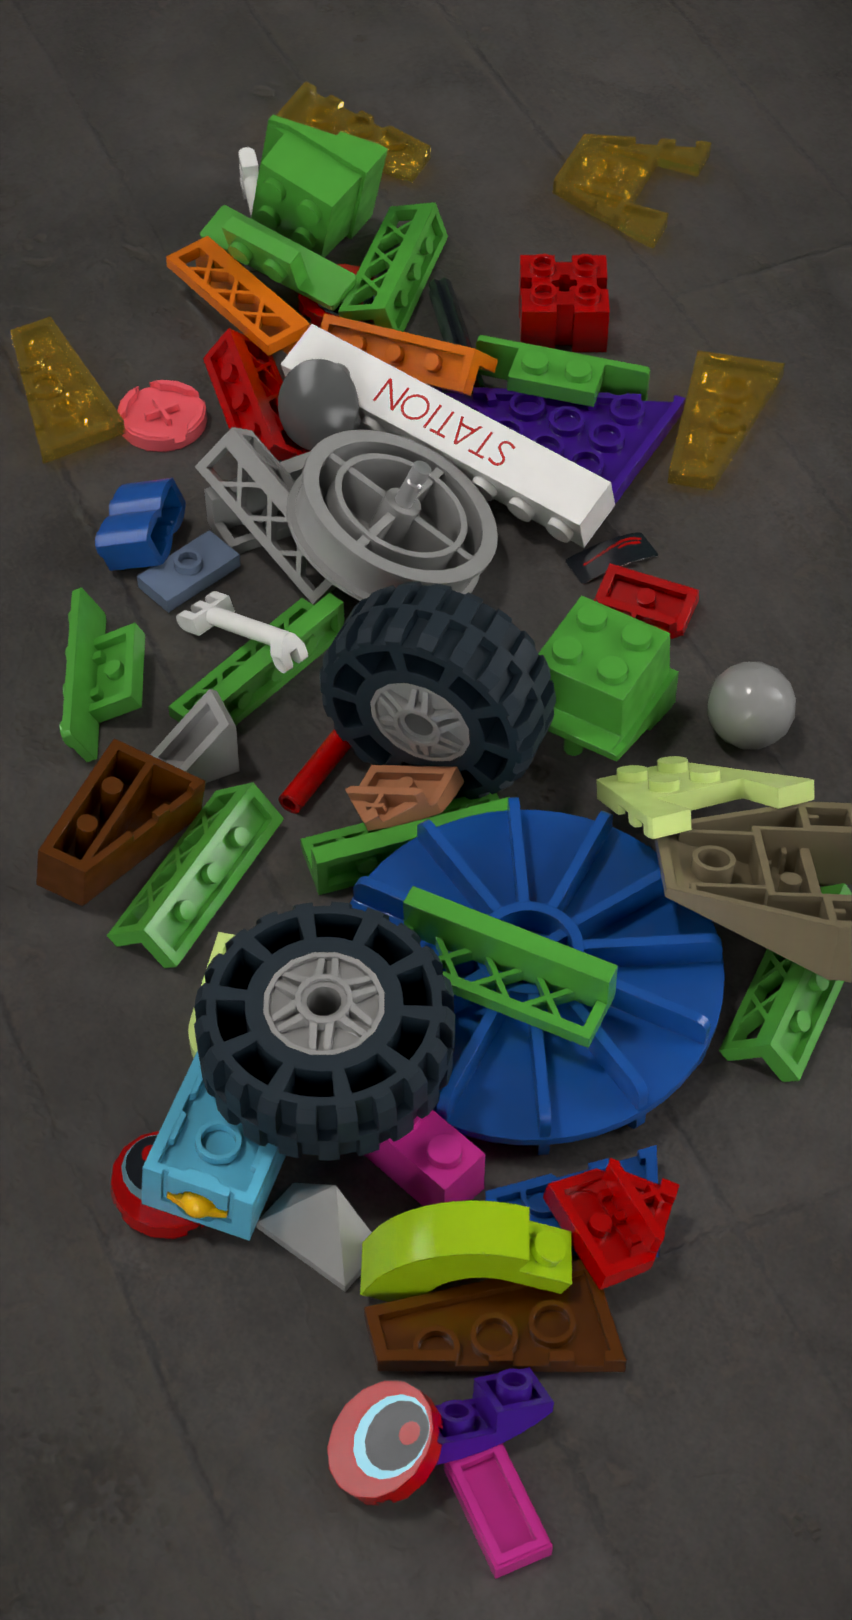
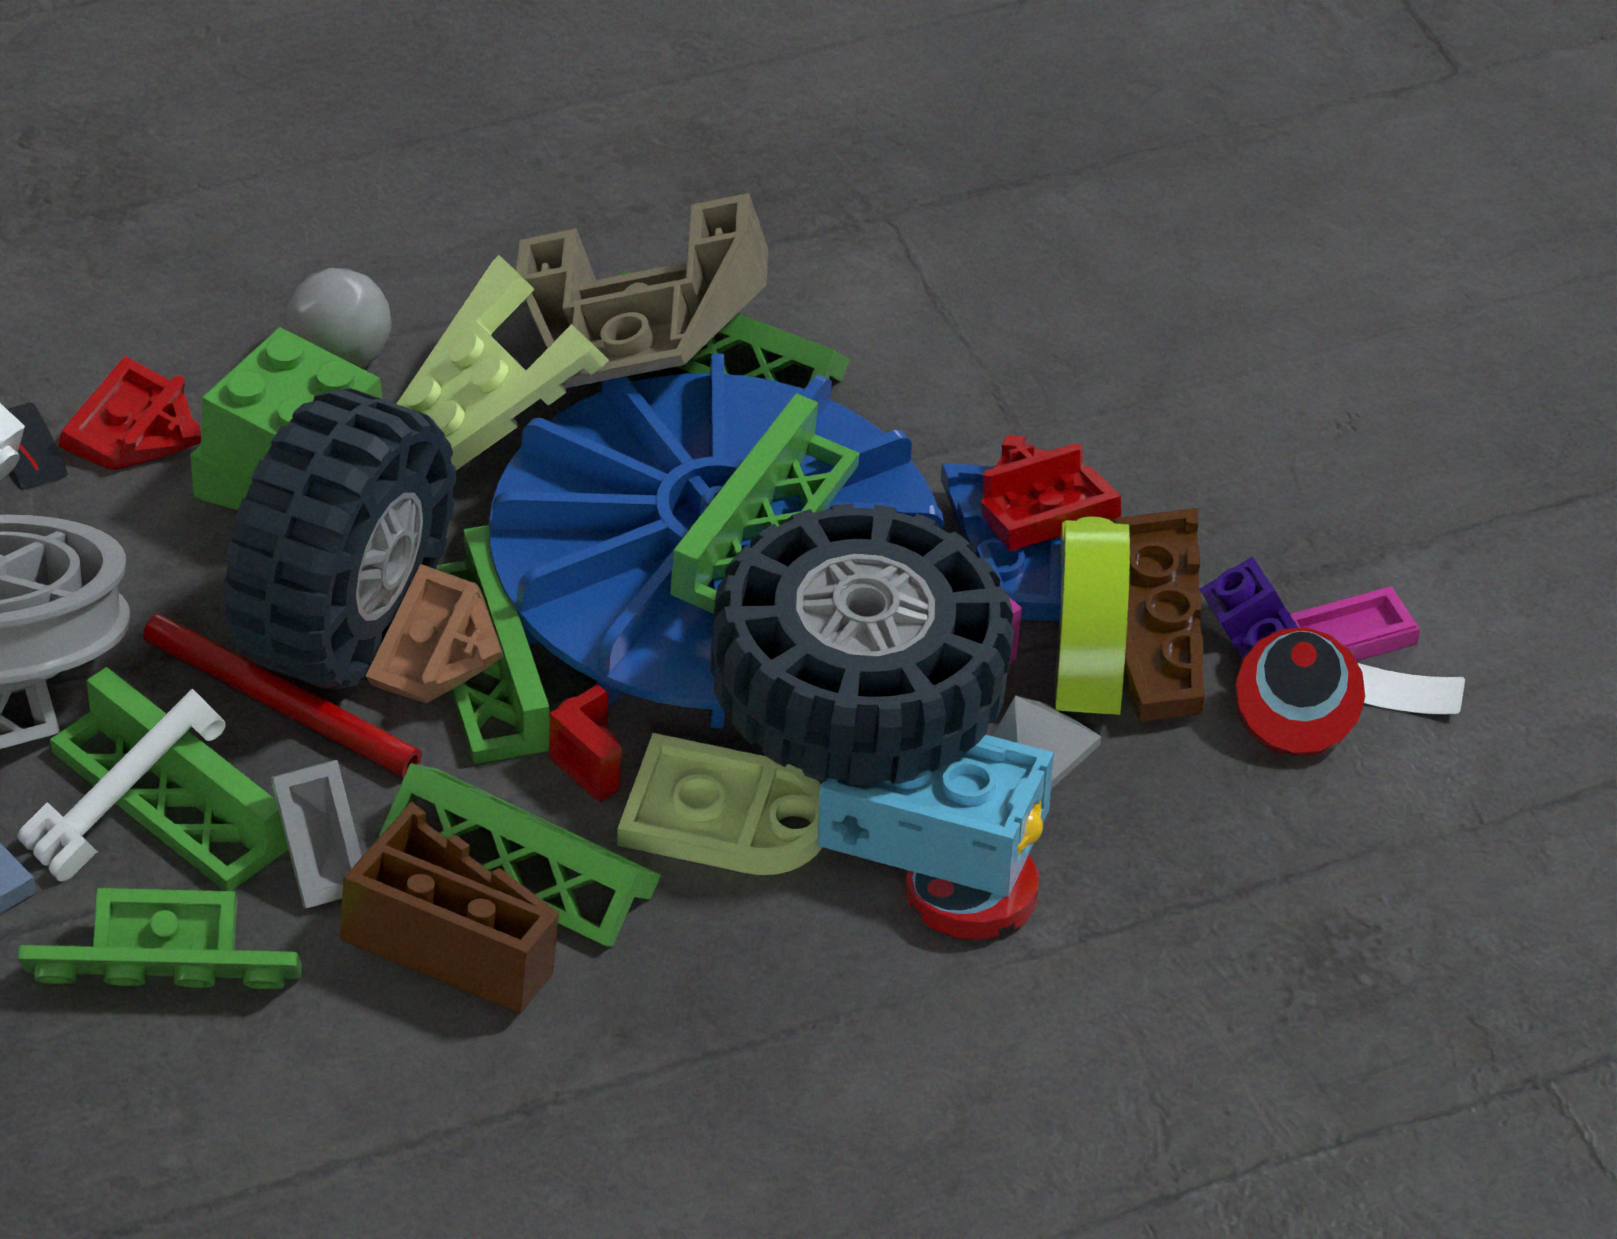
camera: 90 degrees left, 5 degrees down
none -> red bracket [549,685,622,803]
none -> white sticker [1358,663,1465,714]

